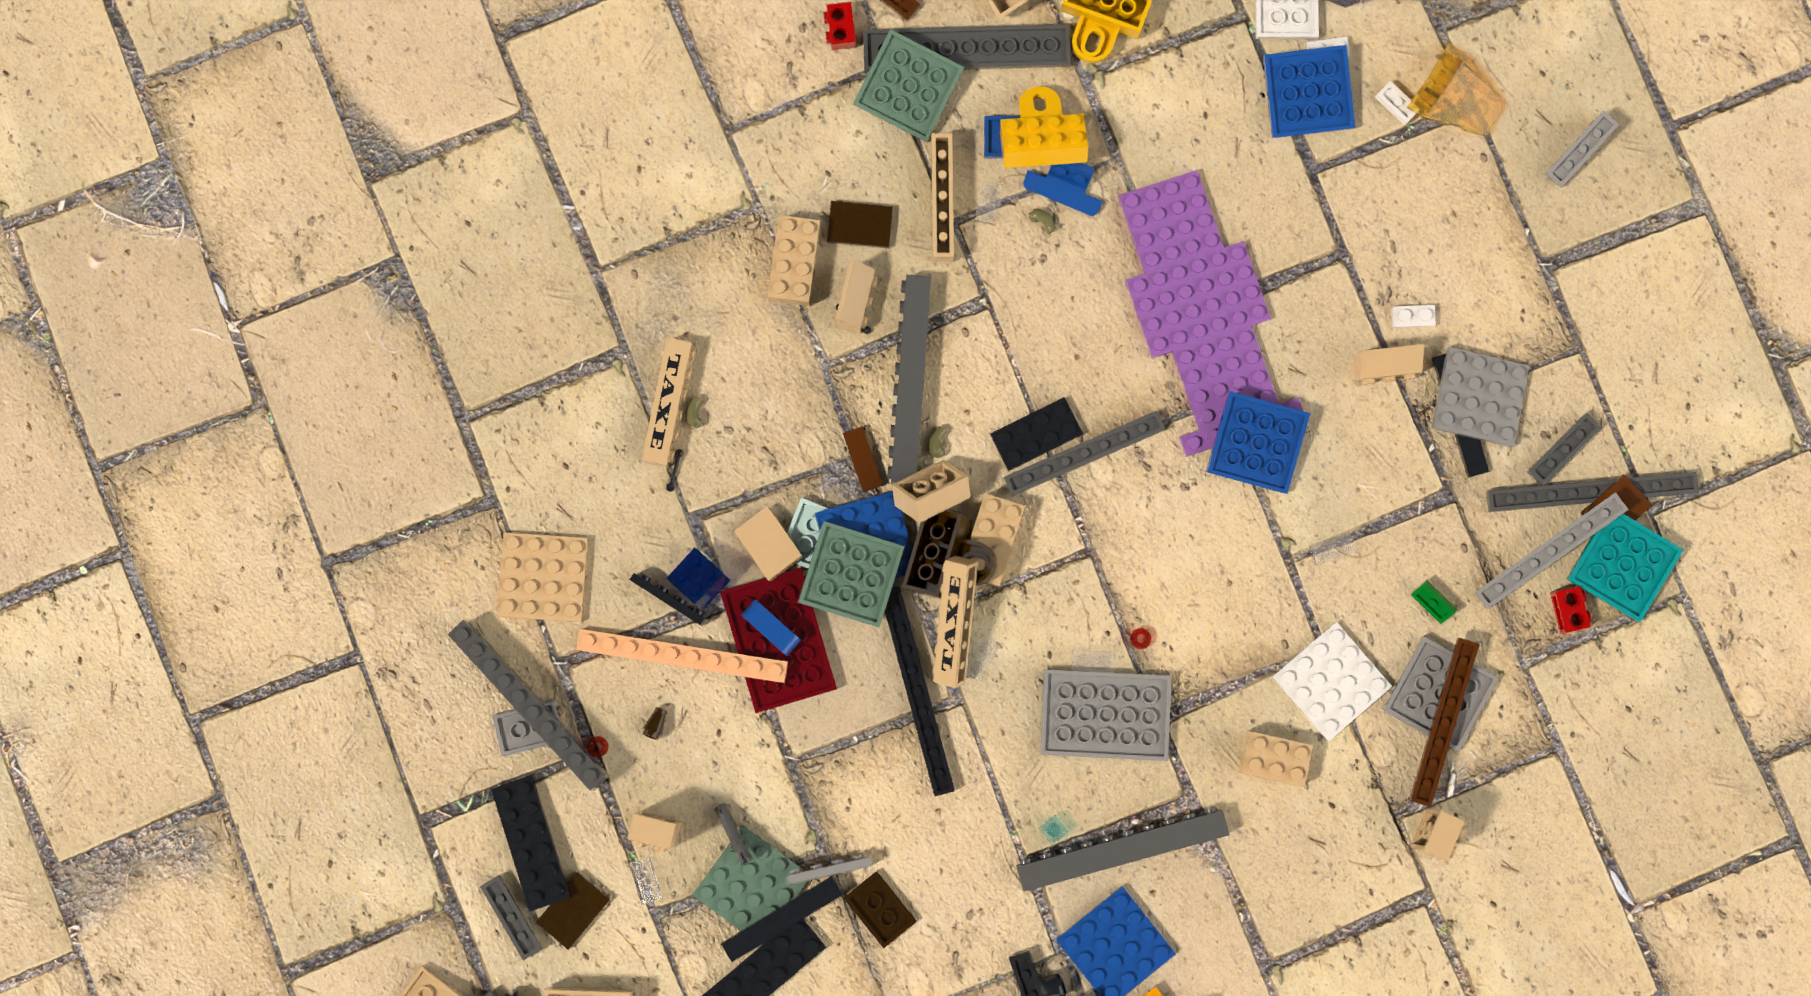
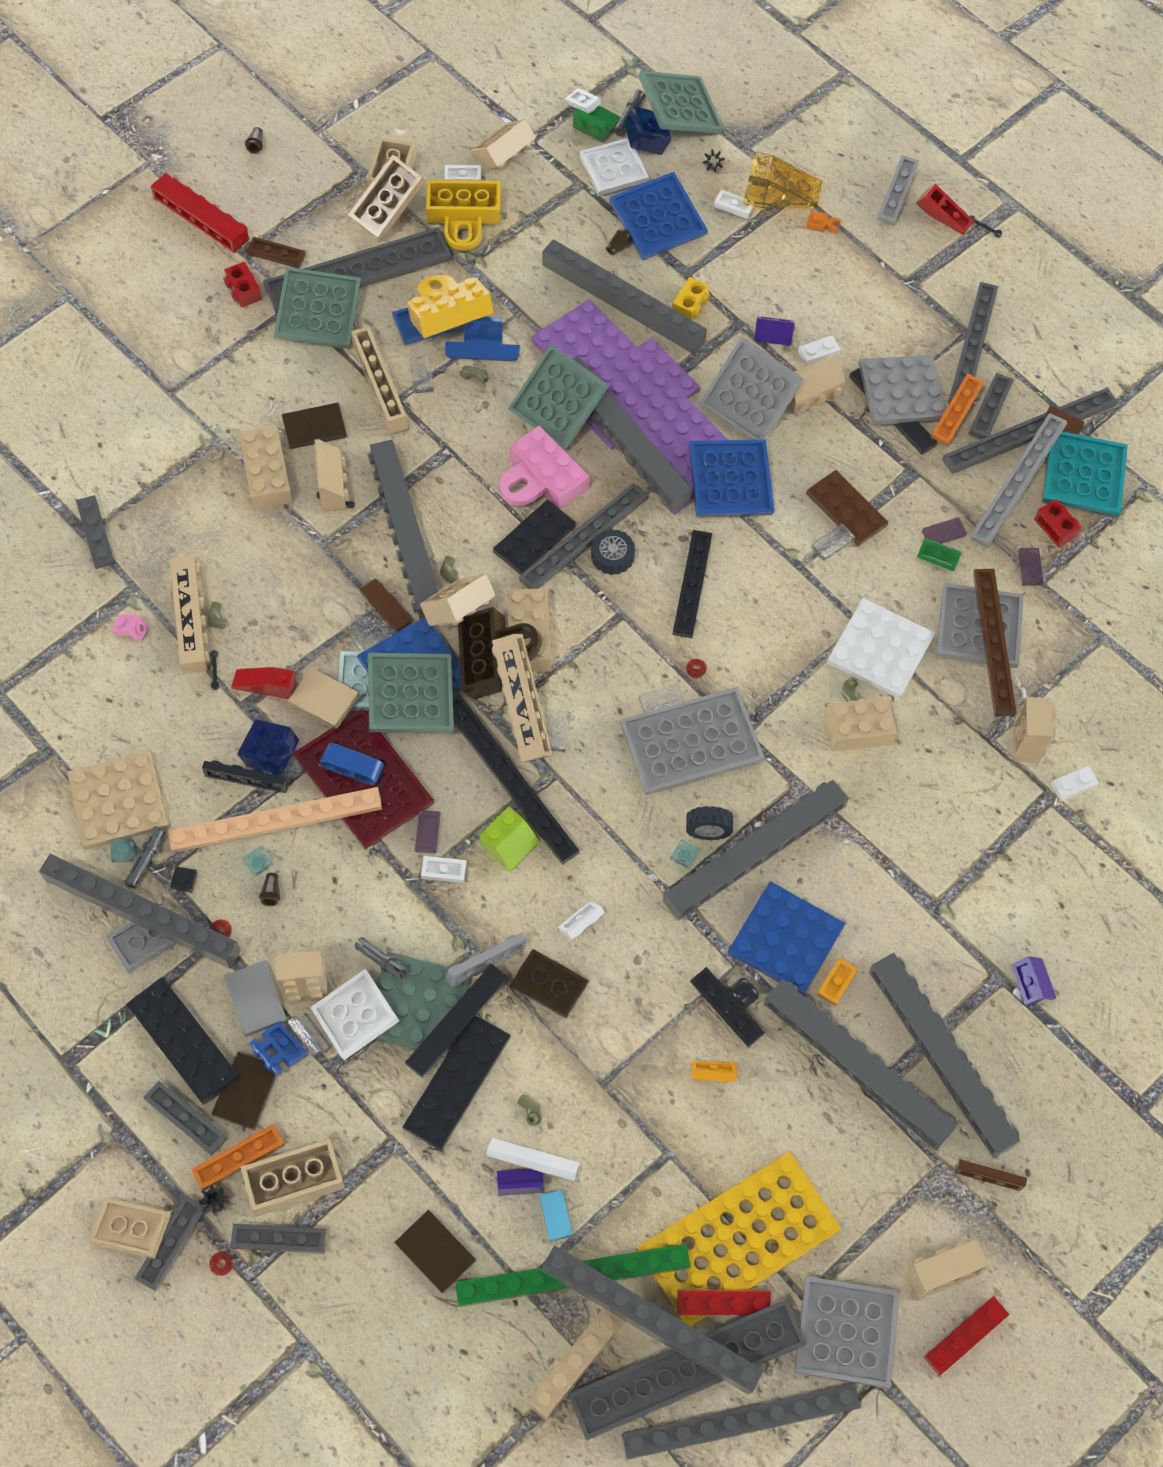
camera: 20 degrees left, 20 degrees down
none -> dark grey plate [76,495,115,569]
none -> bright pink bracket [111,614,148,642]
none -> clear light blue plate [111,838,134,863]
none -> dark grey pin [124,826,167,889]
none -> black plate [170,866,198,893]
none -> orange plate [191,1124,285,1191]
none -> light grey tile [224,960,287,1037]
none -> red slope [231,667,297,699]
none -> clear light blue plate [242,846,273,877]
none -> blue plate [249,1021,307,1076]
none -> white plate [310,969,399,1060]
none -> clear purple tile [415,810,441,854]
none -> white plate [421,856,467,883]
none -> lime slope [479,807,540,872]
none -> bright pink brick [499,426,590,510]
none -> sand green plate [508,344,610,450]
none -> dark grey brick [542,239,707,355]
none -> white plate [558,901,605,939]
none -> dark grey brick [572,356,692,512]
none -> black wheel [591,529,635,575]
none -> dark brown cone [606,228,631,255]
none -> yellow brick [672,277,710,320]
none -> black tile [672,530,712,639]
none -> black wheel [686,806,733,840]
none -> light grey plate [700,337,805,440]
none -> black gear [703,149,725,172]
none -> dark purple panel [754,316,794,345]
none -> orange plate [806,210,840,234]
none -> reddish brown plate [806,470,888,547]
none -> olive arm [841,677,858,702]
none -> red slope [916,184,974,235]
none -> clear purple tile [922,517,967,544]
none -> orange plate [931,373,984,446]
none -> dark grey plate [948,282,998,404]
none -> black hinge [970,215,1002,238]
none -> clear purple tile [1018,548,1044,586]
none -> white plate [1051,766,1099,801]

